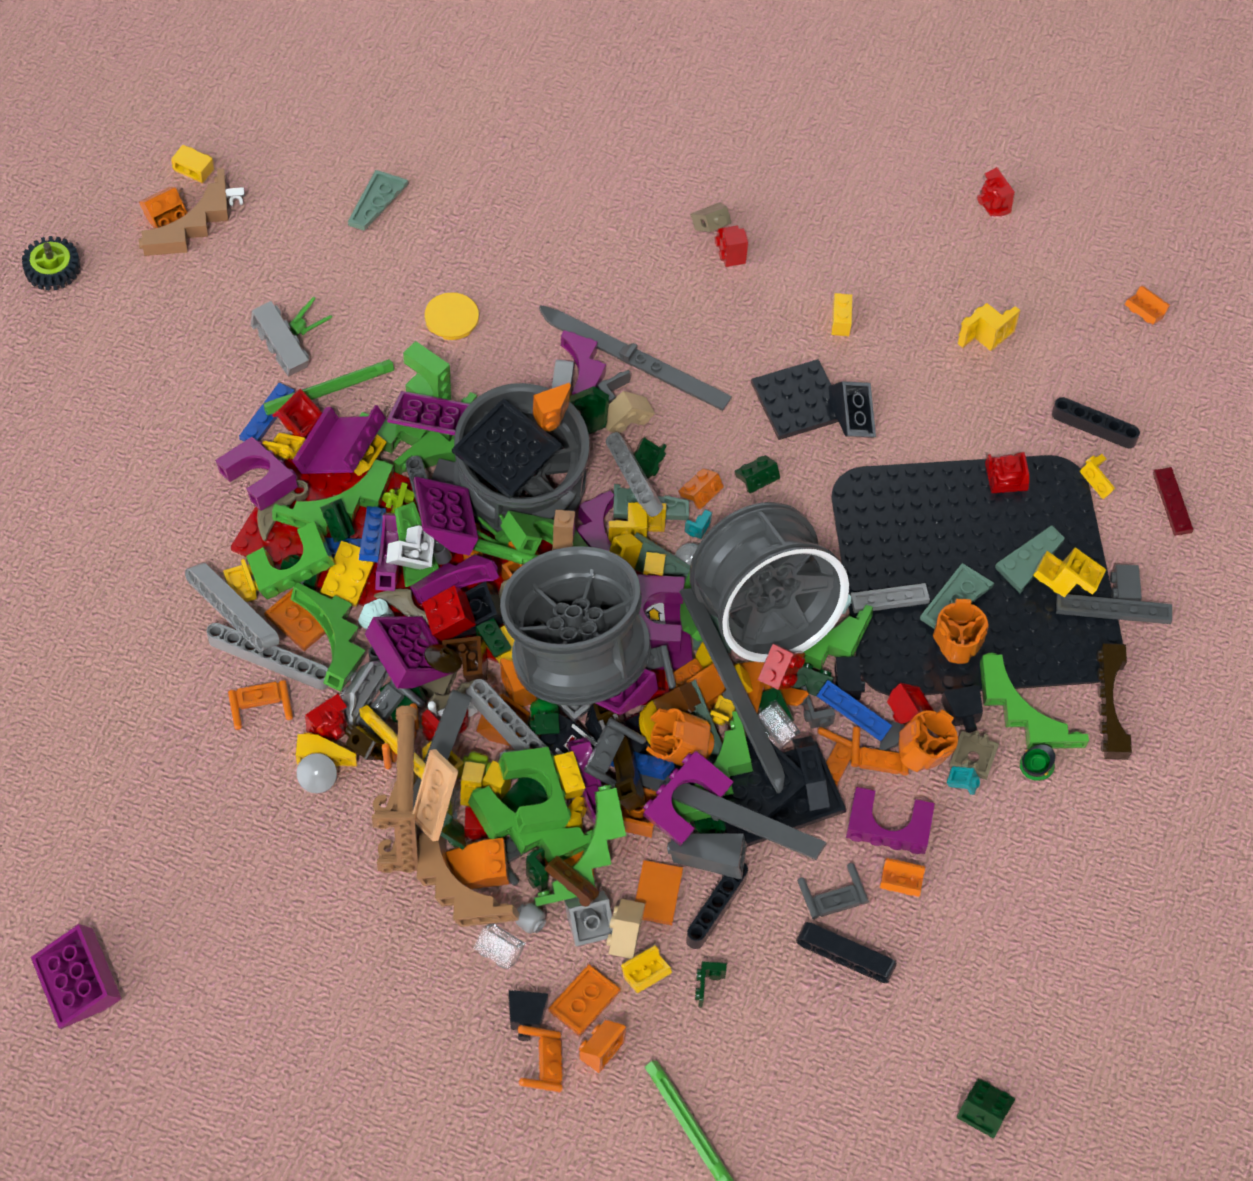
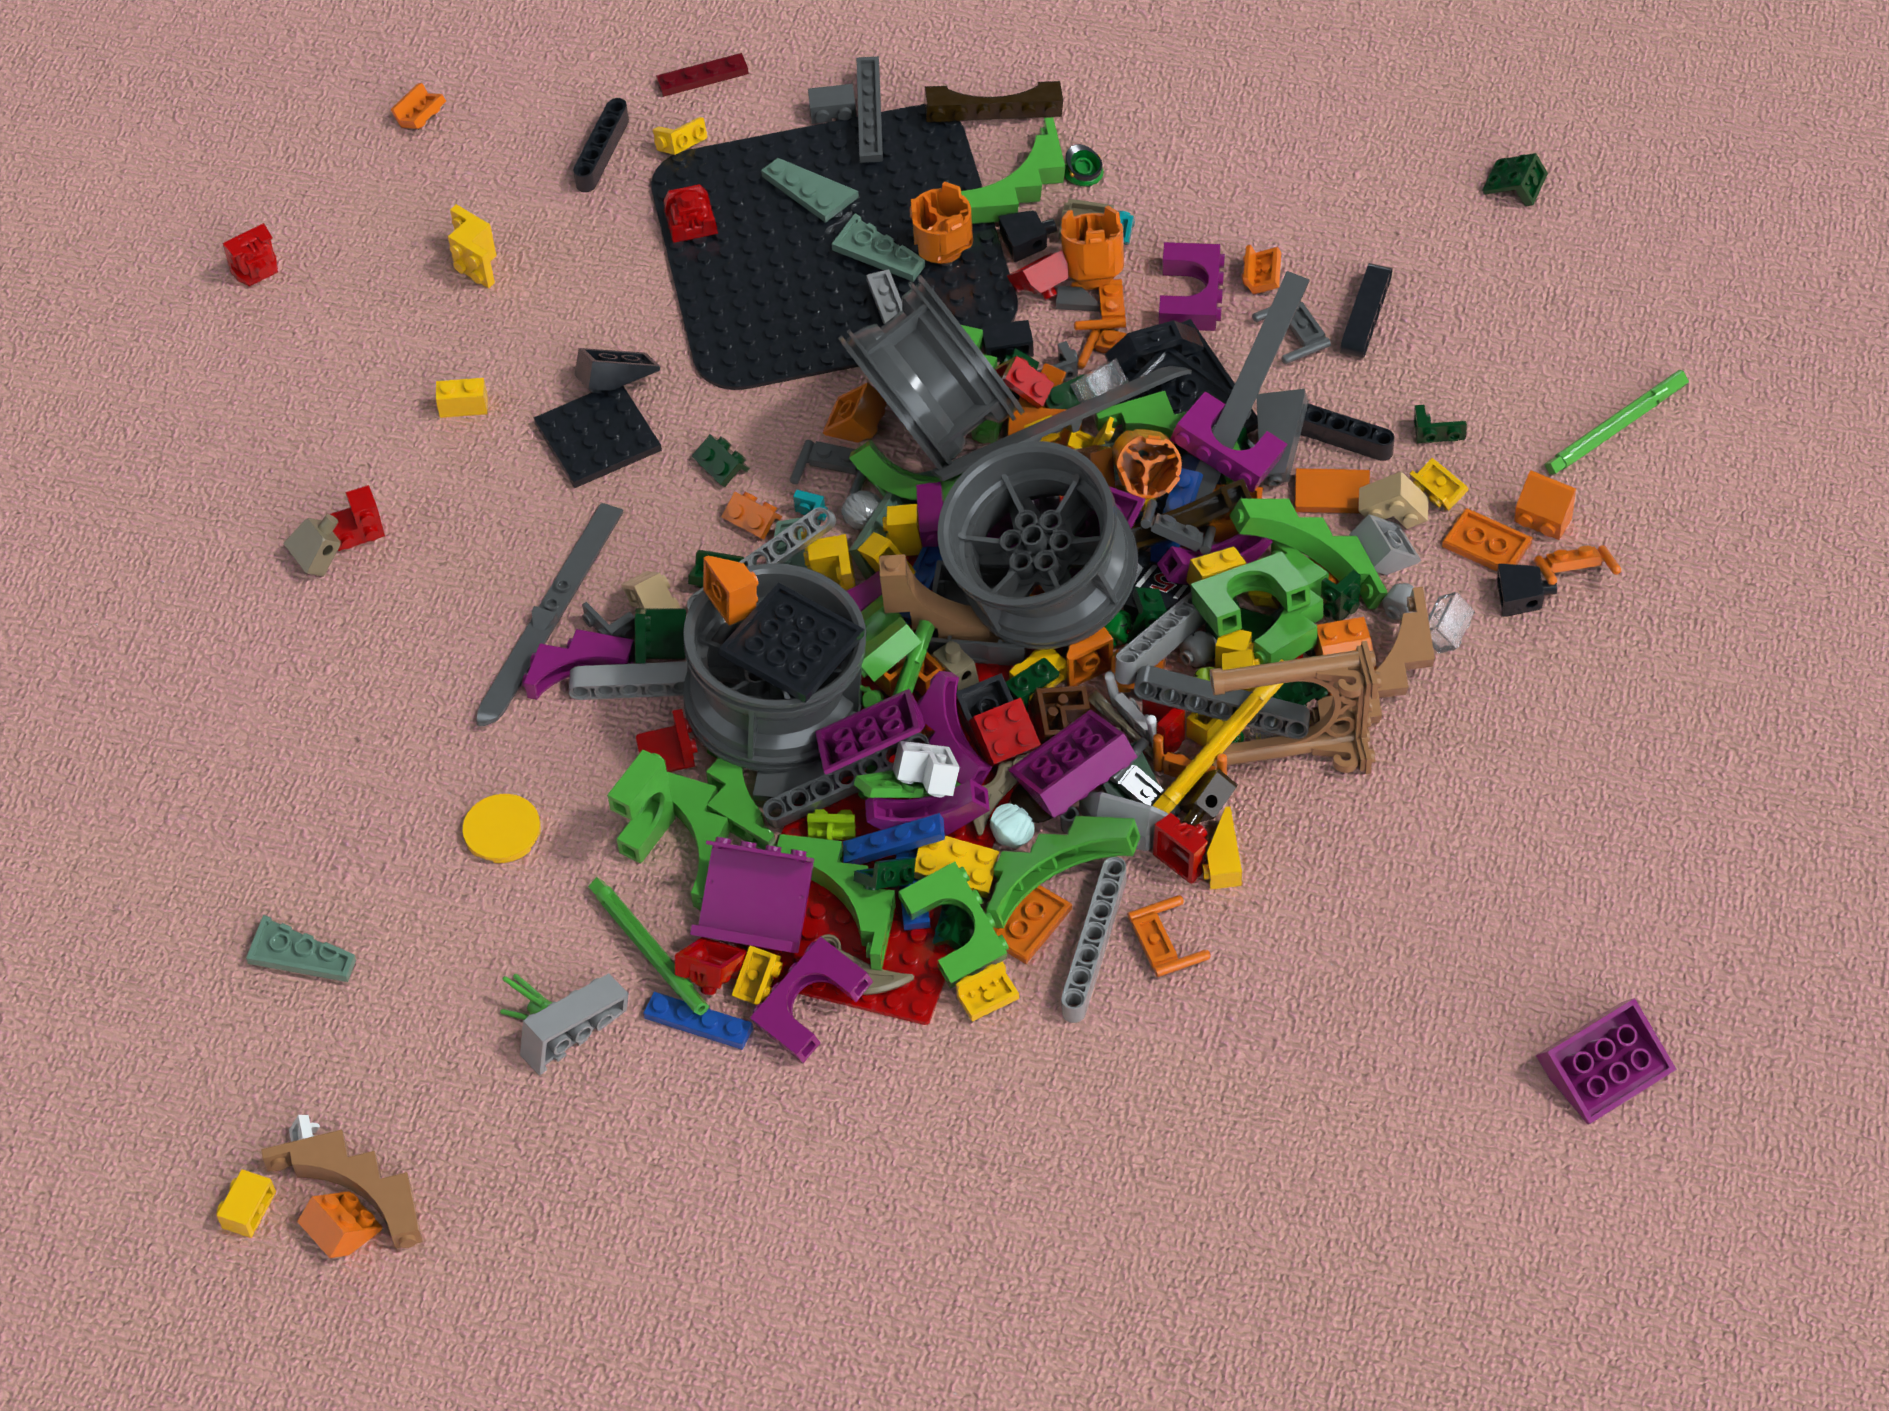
camera: 90 degrees left, 5 degrees down
wheel [22,236,80,291] -> none
light grey beam [185,562,279,652] -> none
light grey dish [297,753,337,793] -> none
magenta slope [387,391,470,435] -> none
light nougat tile [413,749,458,841] -> none
dark brown dish [424,644,462,673] -> none
reddish brown plate [544,856,599,907] -> none
blue plate [817,680,892,742] -> none
yellow bracket [1033,548,1106,597] -> none

